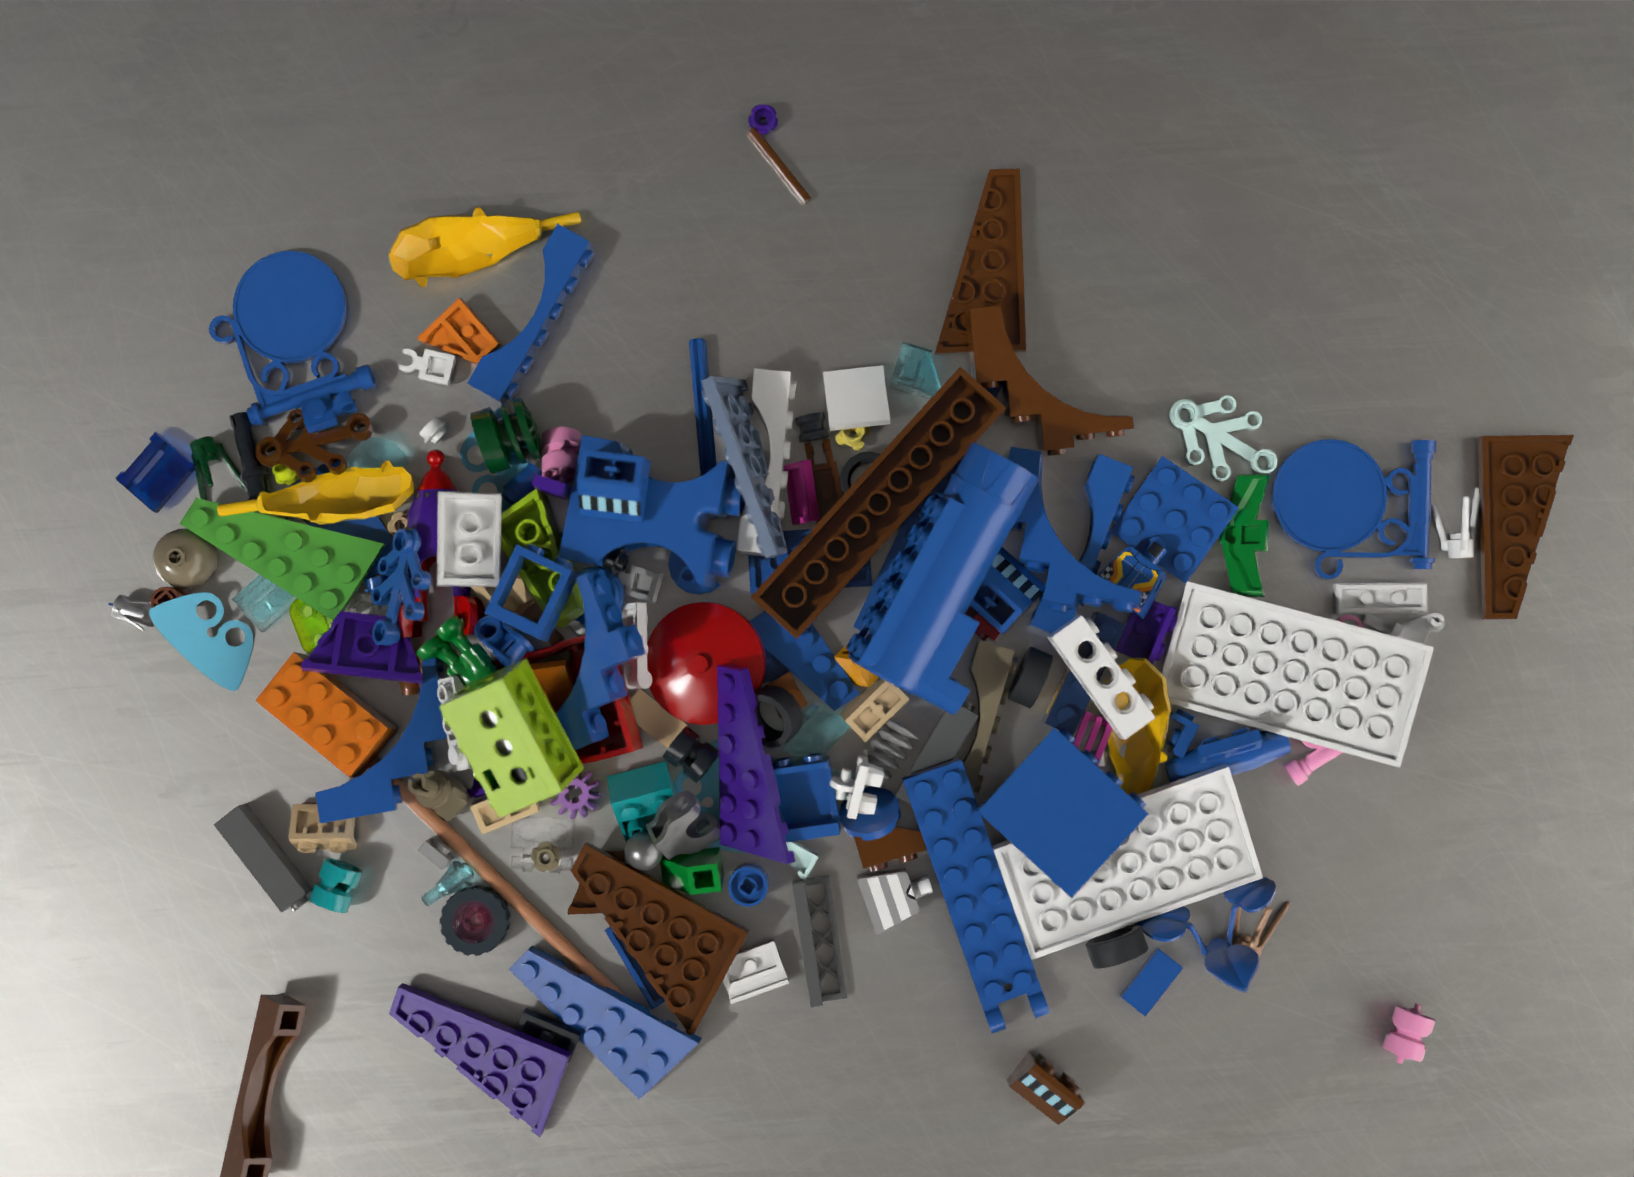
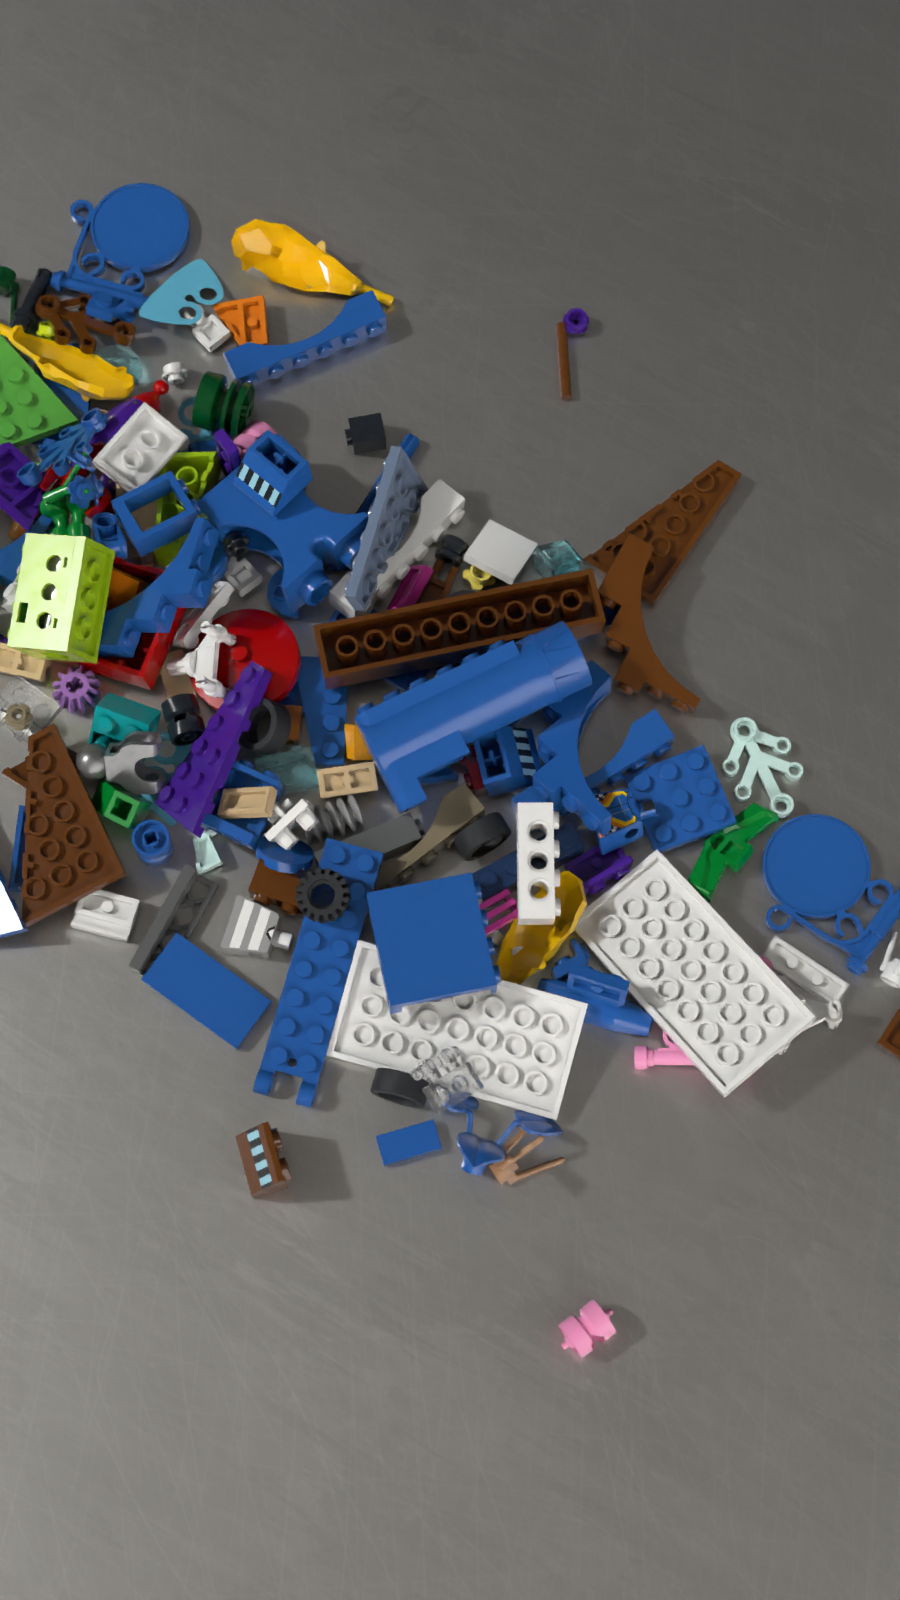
camera: 30 degrees right, 15 degrees down
none -> blue plant [42,450,104,509]
none -> medium azure piece [139,259,224,325]
none -> blue tile [141,933,272,1050]
none -> white axle [166,621,236,700]
none -> tan tile [217,786,277,819]
none -> black tyre [295,868,351,924]
none -> black brick [344,412,386,455]
none -> clear plate [411,1046,484,1115]

